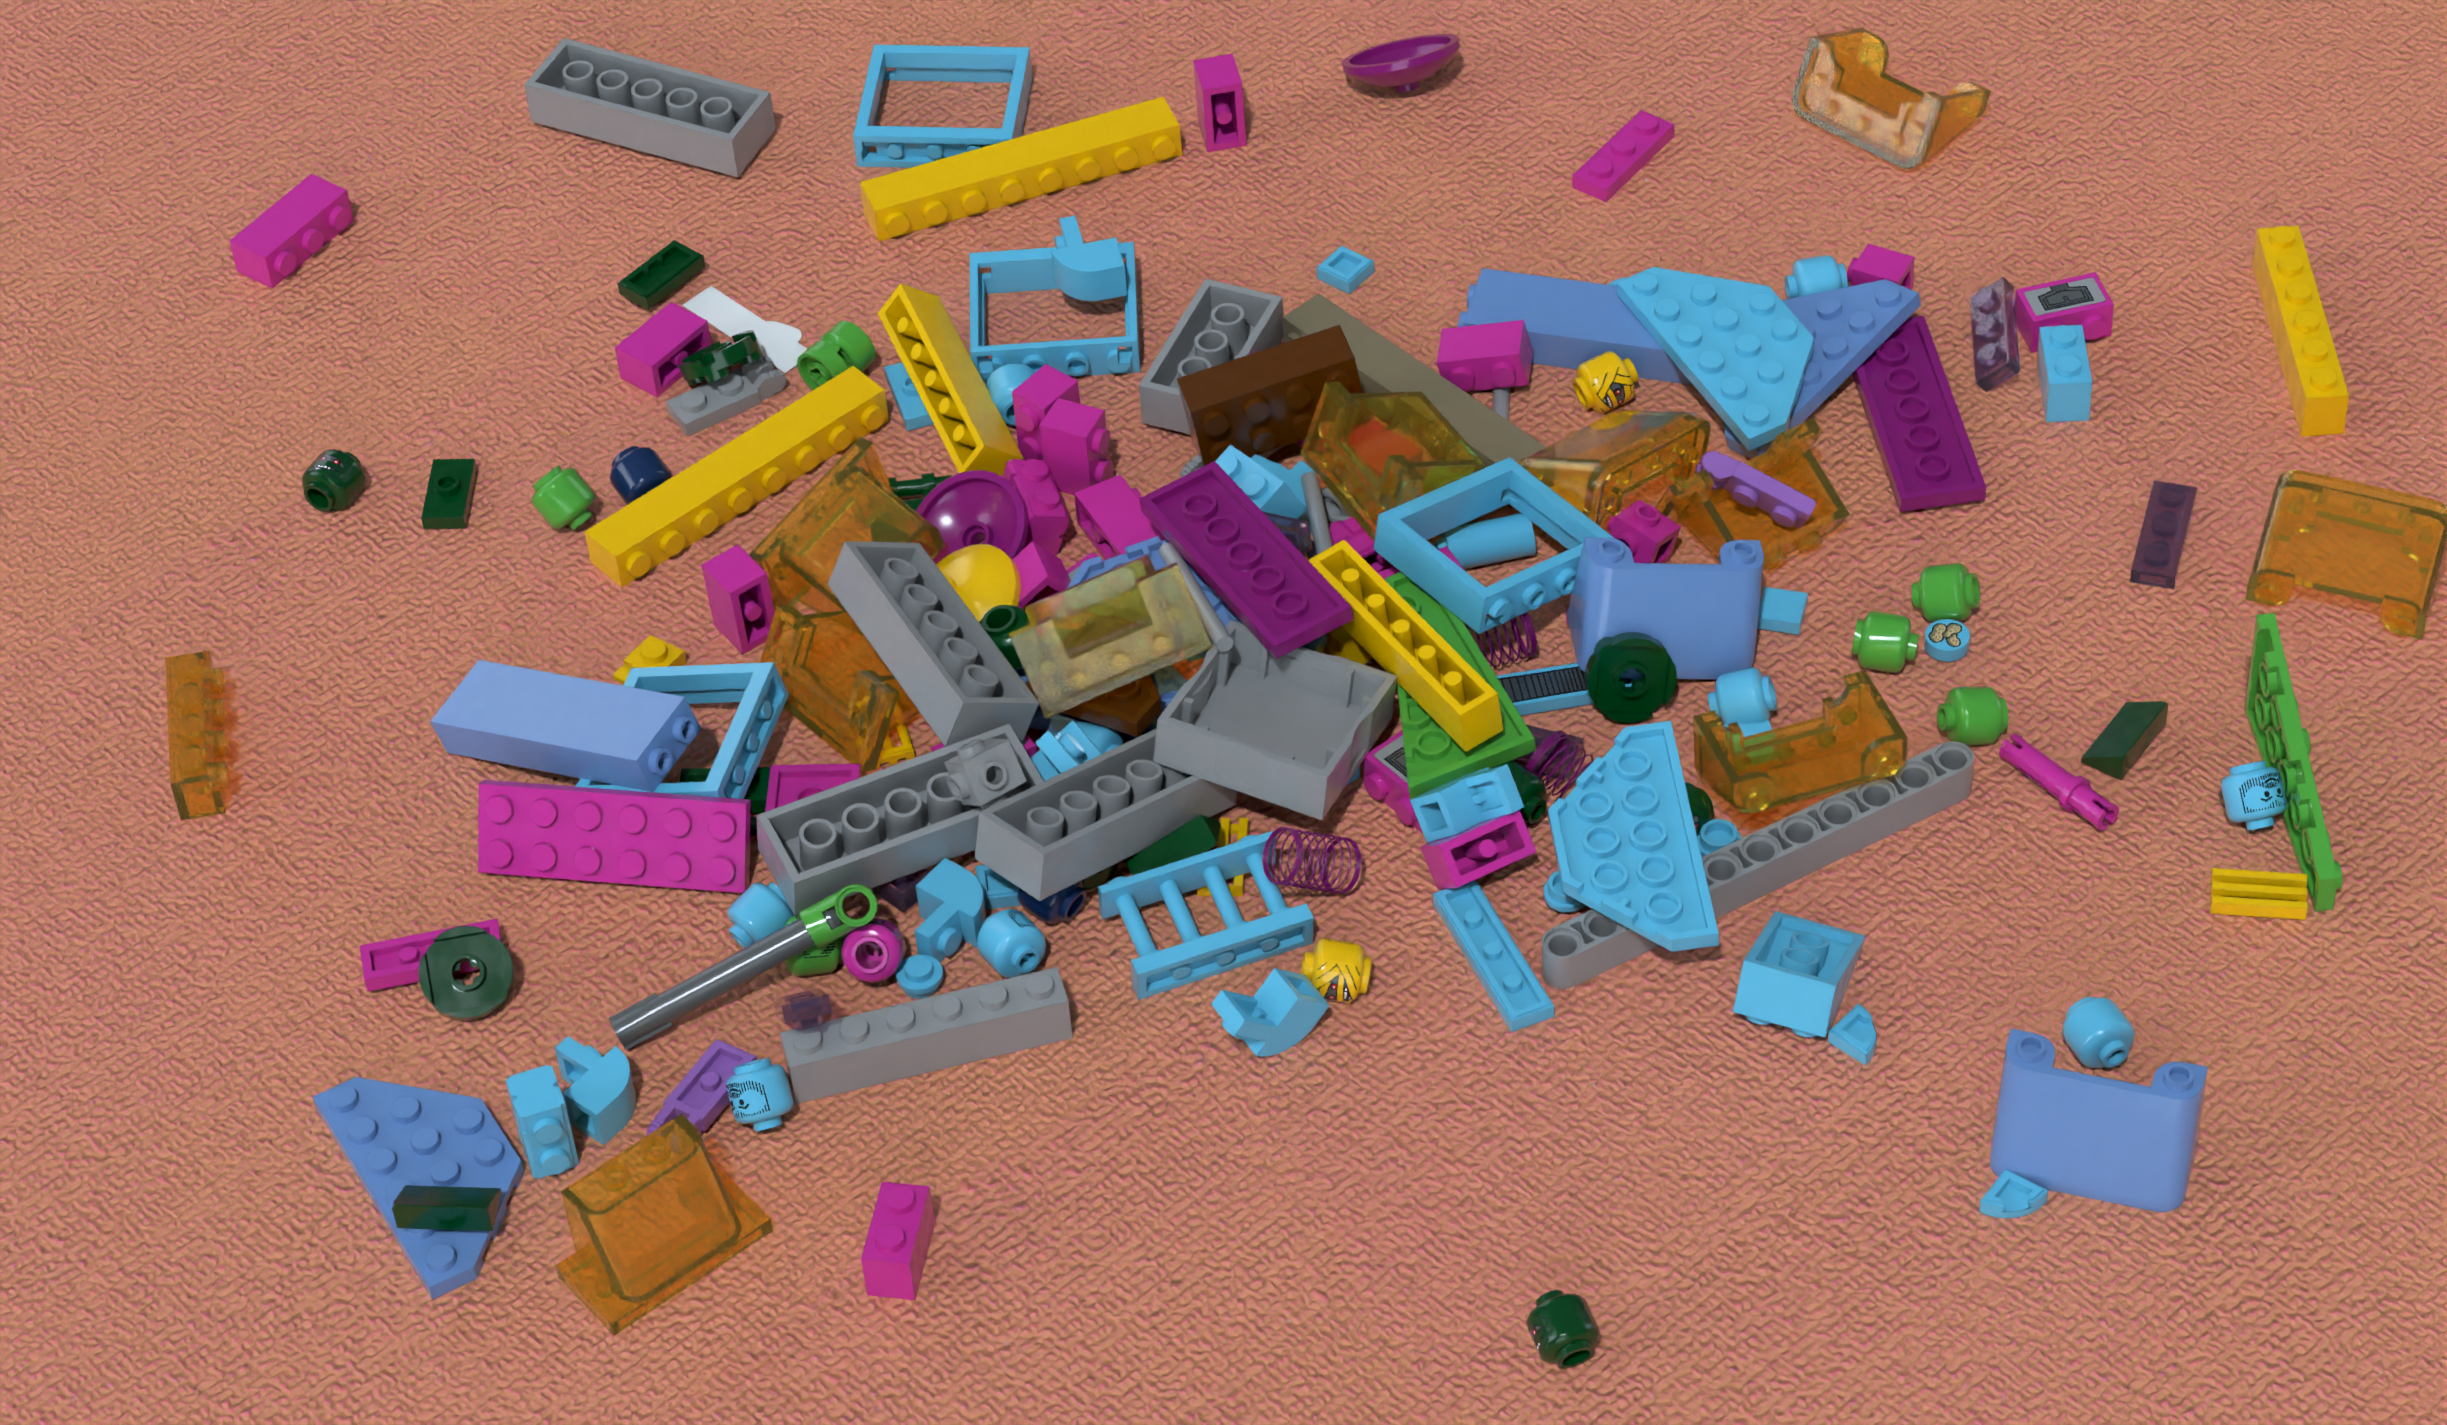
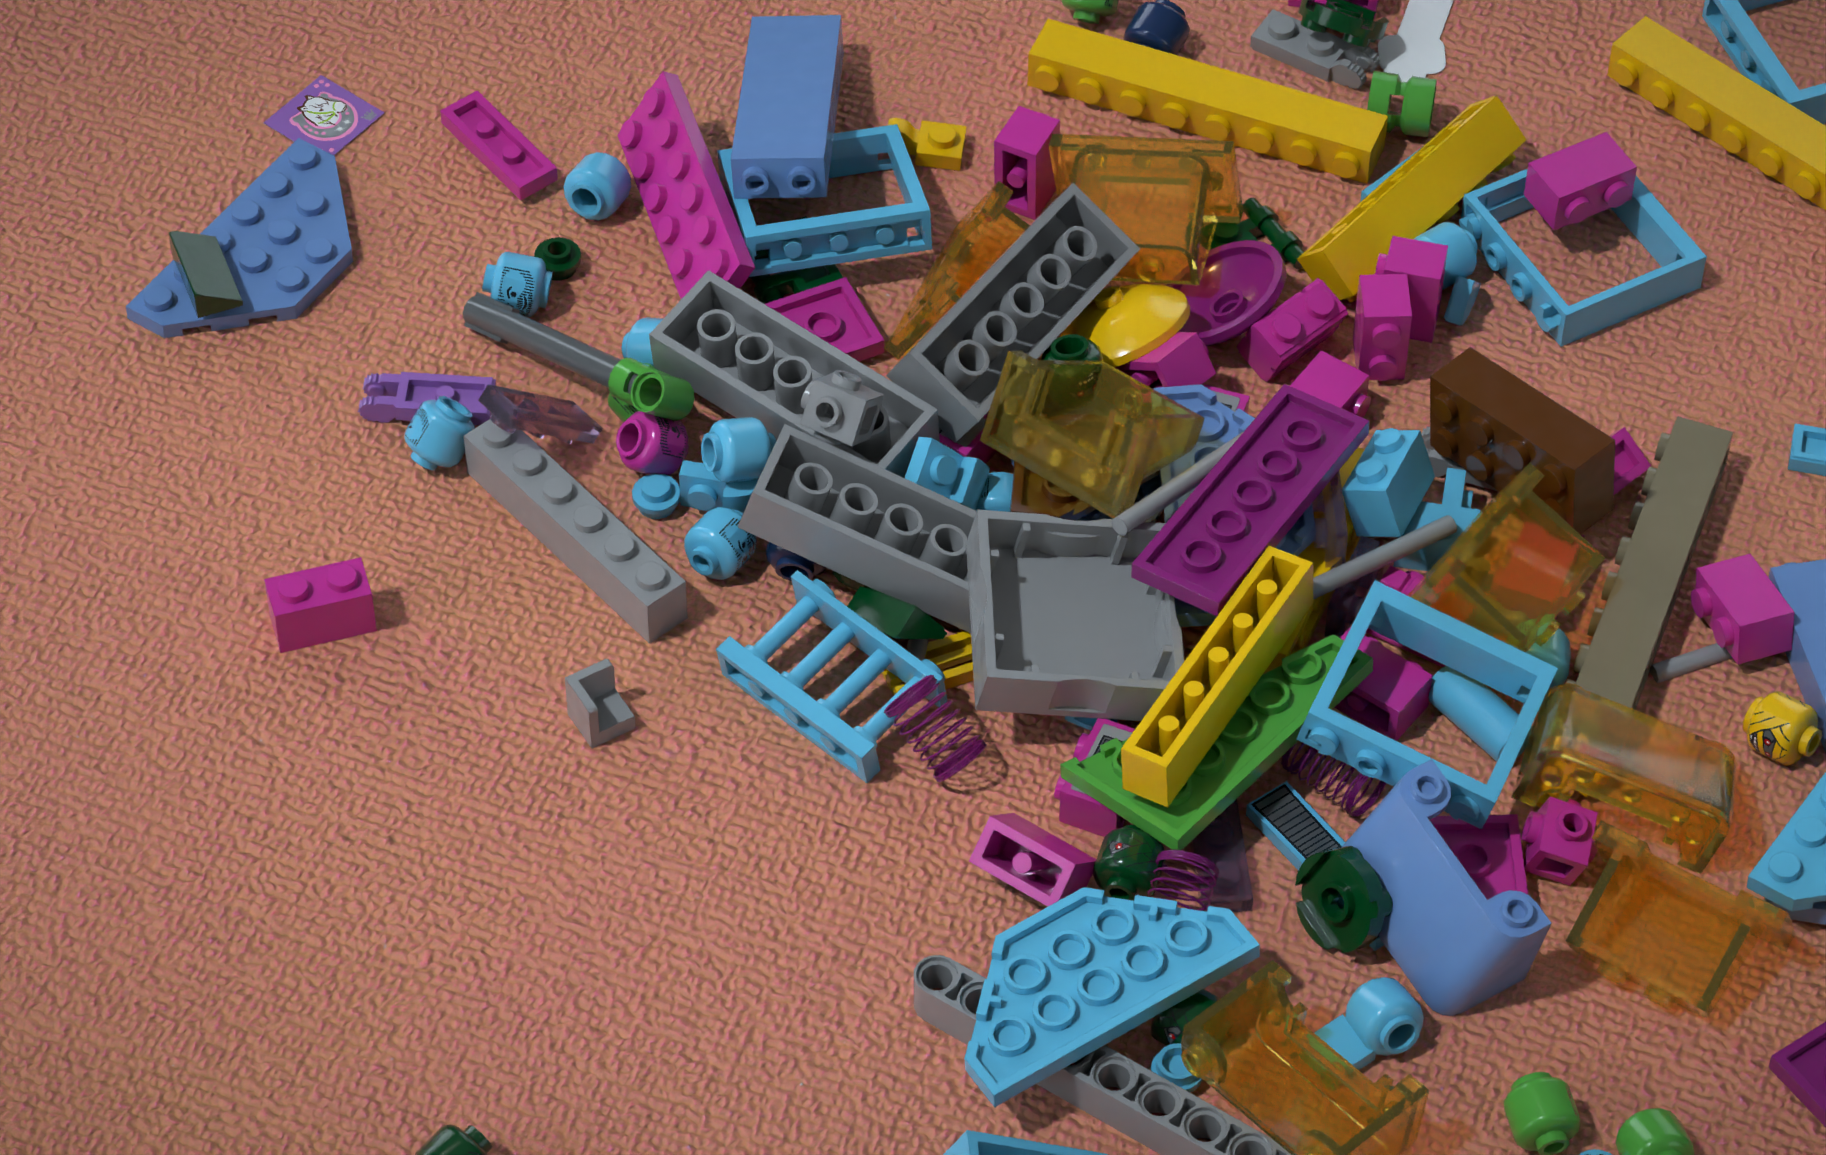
camera: 60 degrees right, 5 degrees up
dark green plate [419,926,514,1021] -> none
medium azure brick [505,1065,579,1179] -> none
medium azure brick [555,1036,637,1145] -> none
clear yellow windscreen [555,1114,773,1336] -> none
medium azure brick [1051,215,1127,301] -> none
light grey brick [1139,279,1284,435] -> none
medium azure brick [1211,968,1330,1057] -> none
yellow head [1300,938,1371,1003] -> none
medium azure brick [1410,764,1524,843] -> none
medium azure tile [1433,880,1554,1032] -> none
medium lavender hinge [1694,450,1817,530] -> none
medium azure tile [1757,587,1808,635] -> none
none -> sticker [264,75,384,155]
none -> medium azure head [482,252,553,317]
none -> dark green plate [534,237,581,281]
none -> medium azure head [563,152,631,221]
none -> light grey panel [565,659,636,748]
none -> medium azure head [701,417,776,483]
none -> dark pink brick [1524,132,1637,230]

